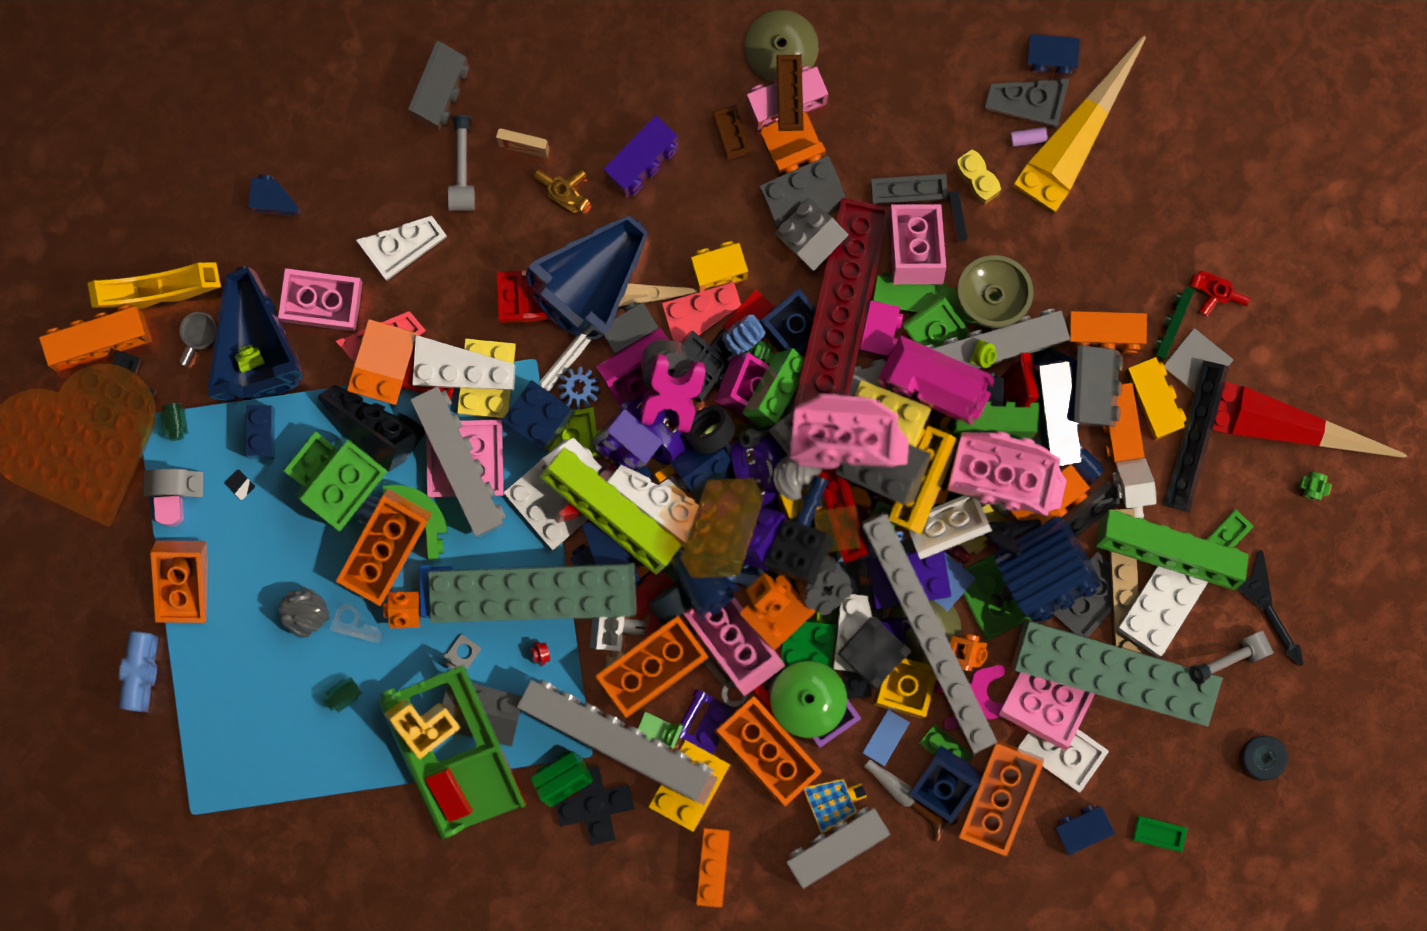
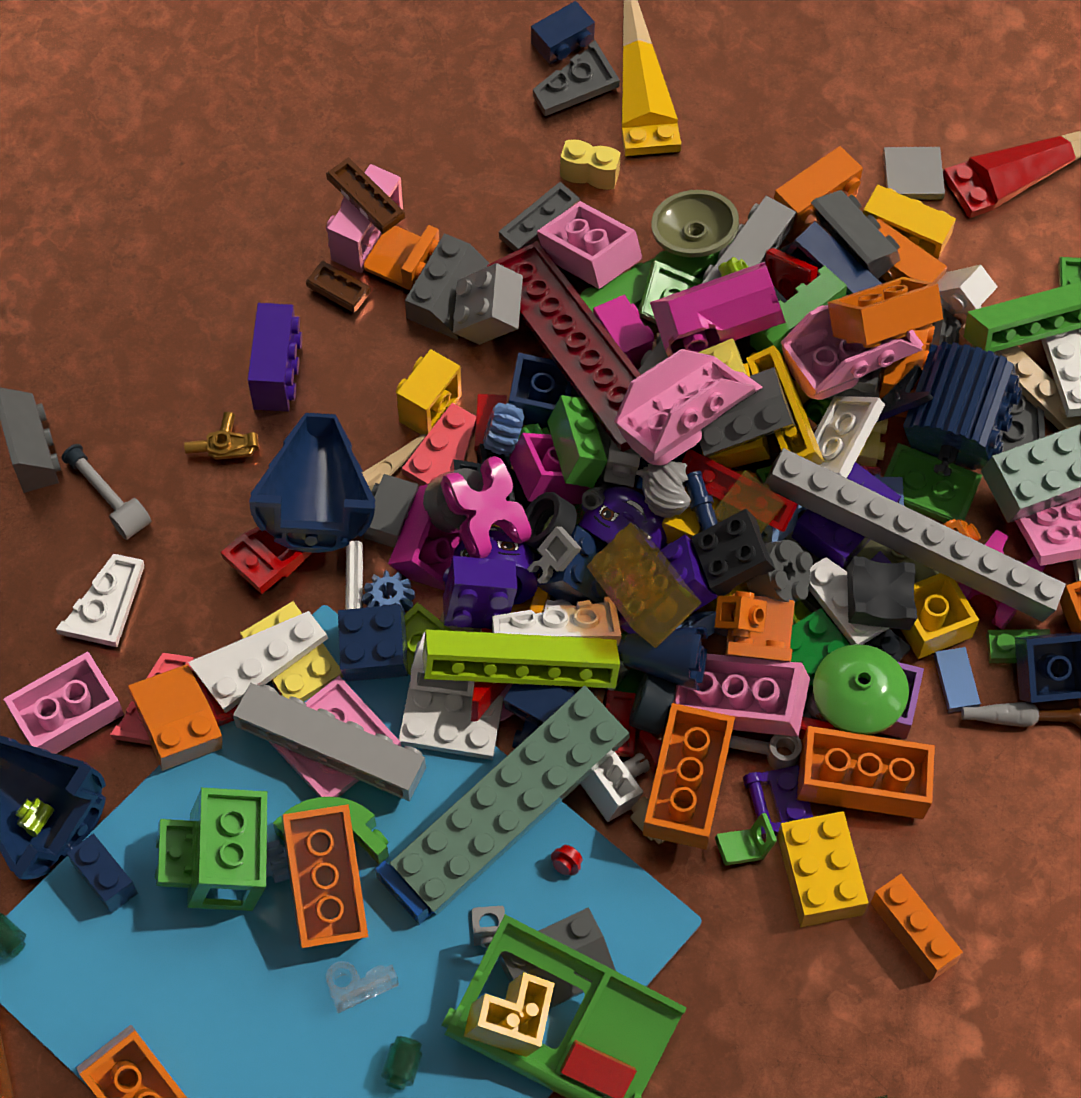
camera: 40 degrees left, 20 degrees down
light grey brick [143,469,203,498] -> none
bright pink piece [154,496,184,527] -> none
black sticker [225,470,255,500] -> none
dark grey hair [278,586,330,638] -> none
black wedge [318,385,426,472] -> none
orange brick [383,592,421,628] -> none
tan tile [496,128,549,158] -> none
light grey brick [517,679,718,805] -> none
green brick [531,751,593,807] -> none
black plate [555,765,635,846] -> none
olive dish [744,10,819,83] -> none
light grey brick [786,807,891,888] -> none
torso [803,779,867,833] -> none
black tile [948,190,968,244] -> none
lavender axle [1010,127,1047,147] -> none
dark green plate [1152,287,1195,362] -> none
black plate [1164,360,1229,513] -> none
red piece [1189,270,1251,317] -> none
none -> light grey plate [528,527,582,583]
none -> orange brick [828,277,943,348]

